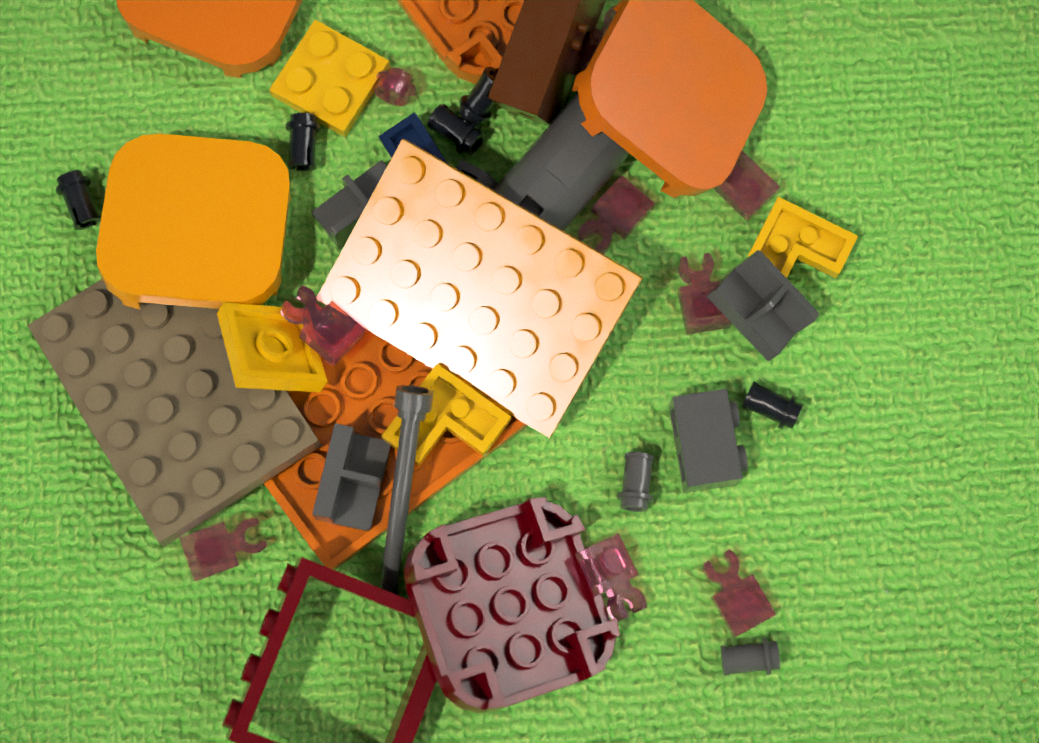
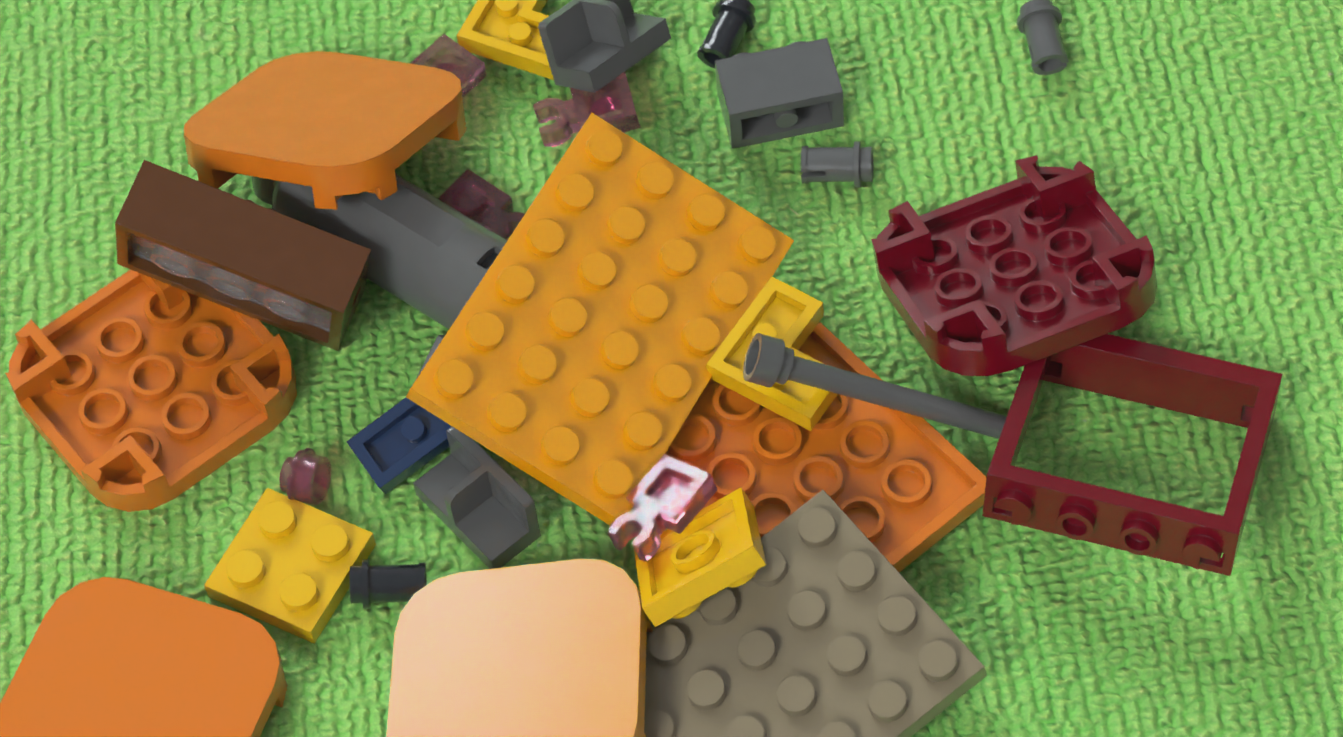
camera: 85 degrees left, 20 degrees down
clear pink plate [179,518,267,581] -> none
dark grey panel [312,423,391,531] -> none
black pin [427,104,485,156] -> none
black pin [459,67,498,125] -> none
clear pink plate [575,533,647,621] -> none
clear pink plate [702,549,776,638] -> none

